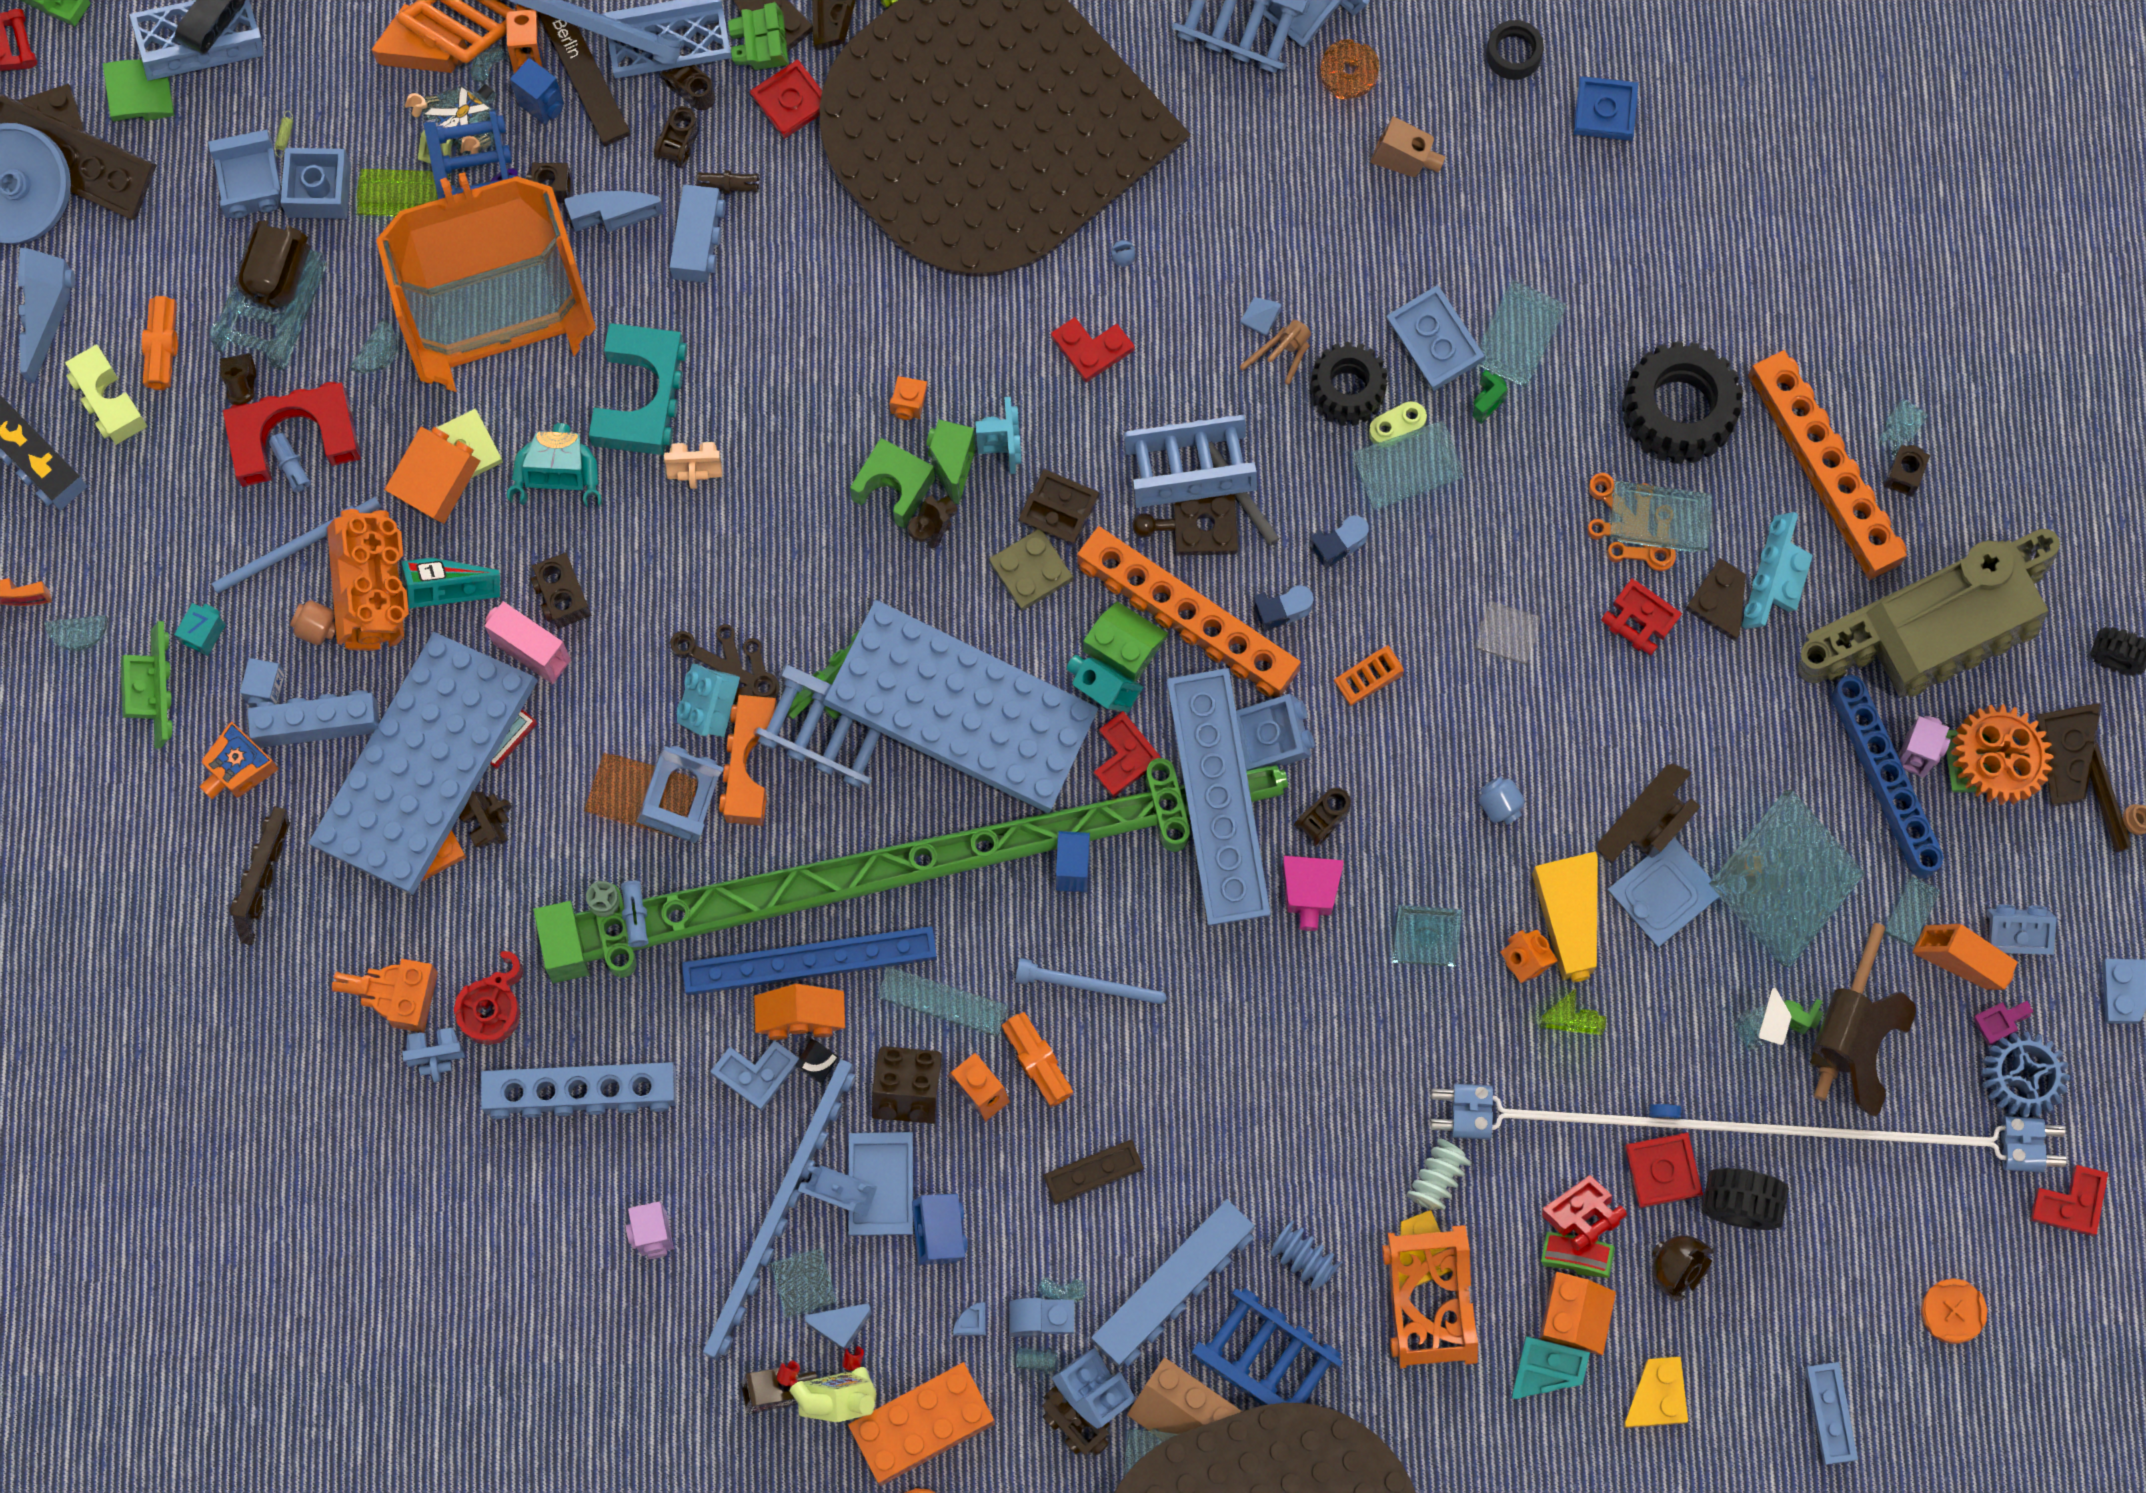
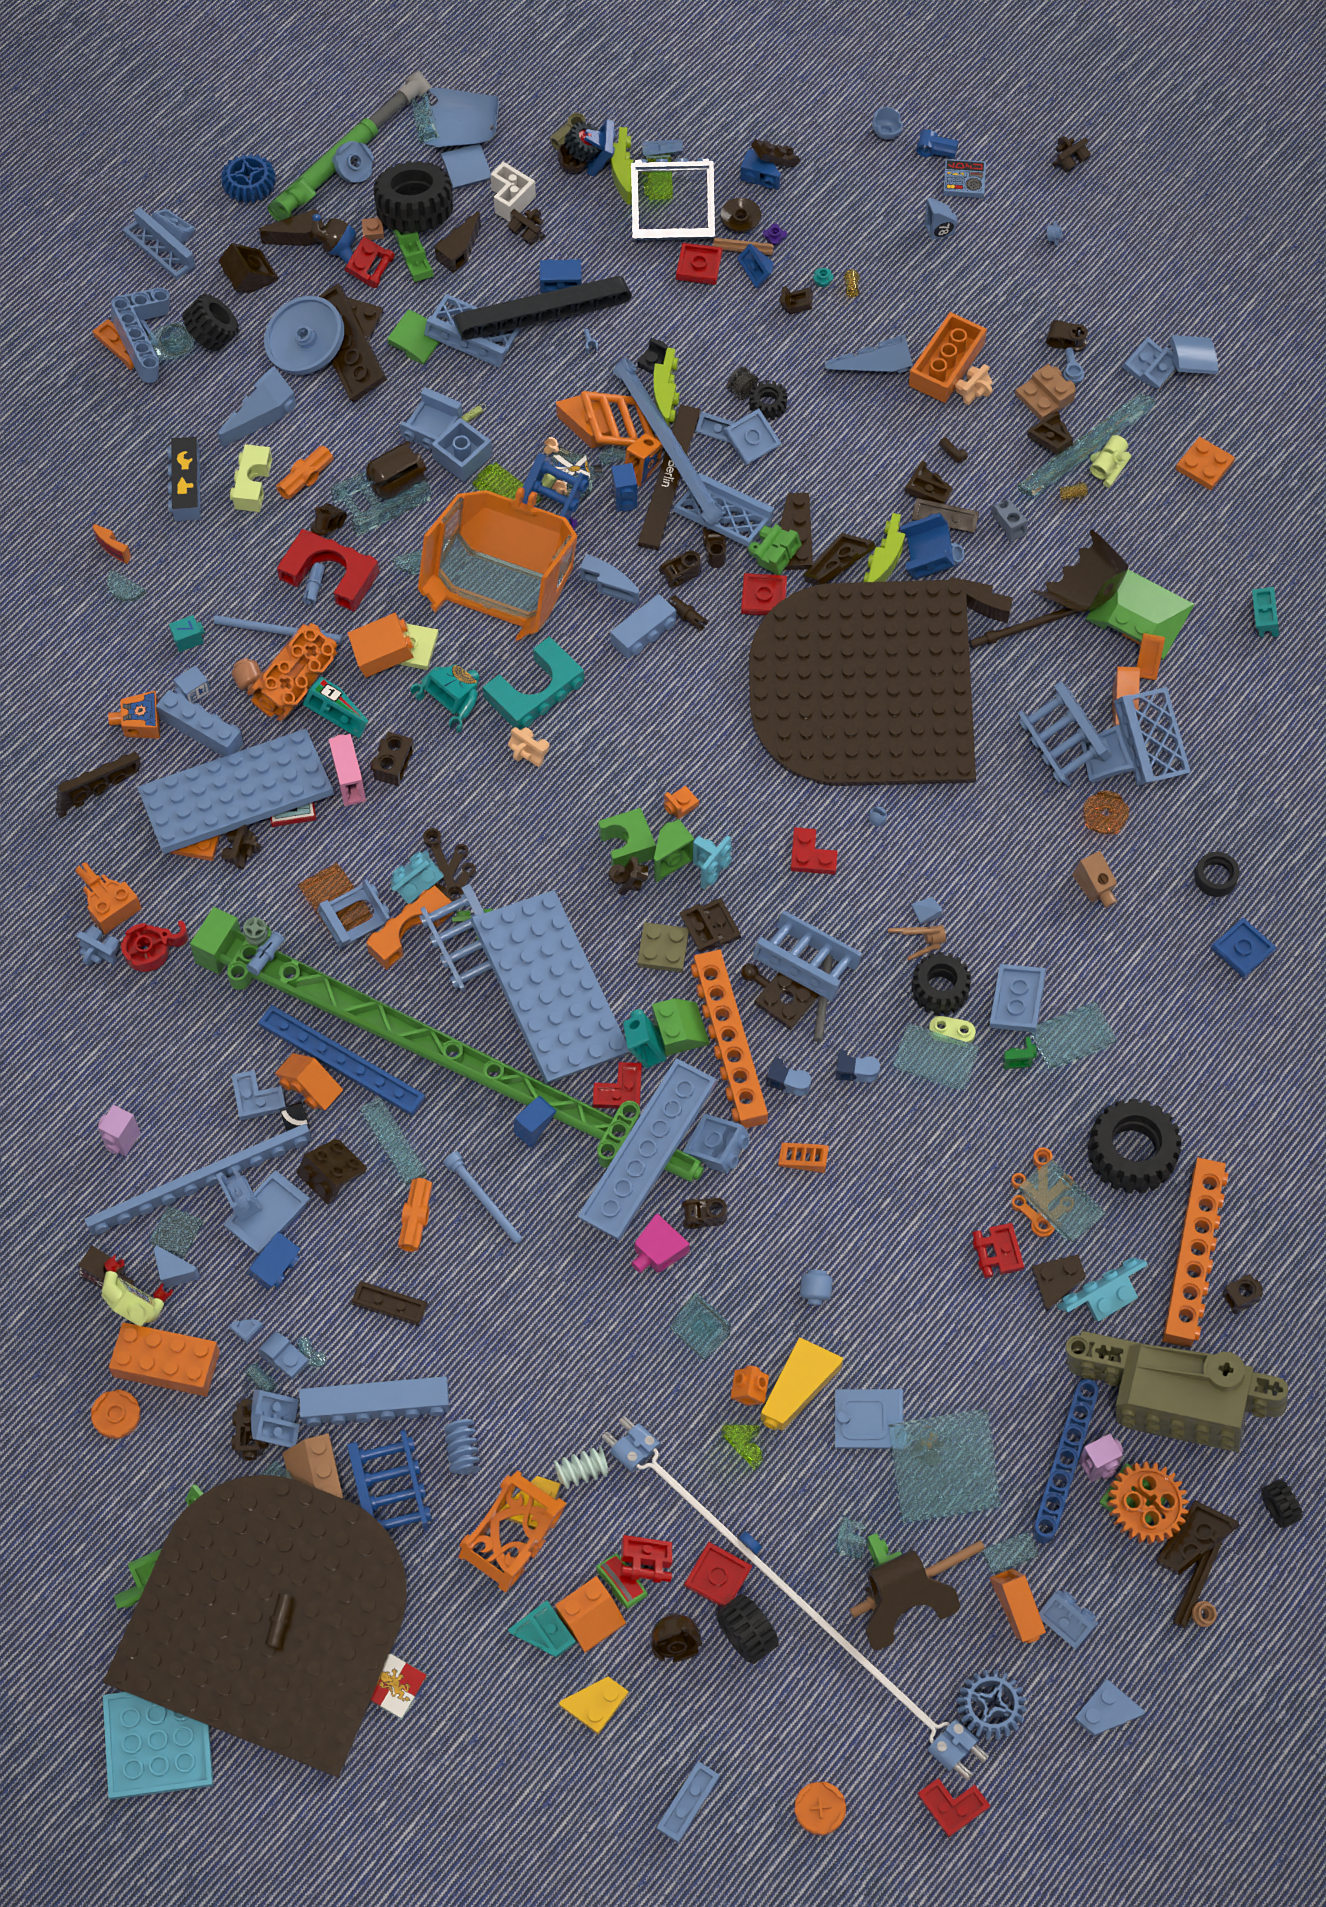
camera: 40 degrees right, 10 degrees down
bright green bracket [121,621,172,749] -> none
medium blue brick [481,1062,677,1119] -> none
dark brown brick [526,162,572,203] -> none
orange torso [947,1053,1010,1122] -> none
clear piece [1475,601,1541,665] -> none
dark brown plate [1597,764,1701,863] -> none
white sticker [1759,988,1791,1045] -> none
clear light blue plate [1878,398,1929,455] -> none
magenta plate [1973,1001,2034,1046] -> none

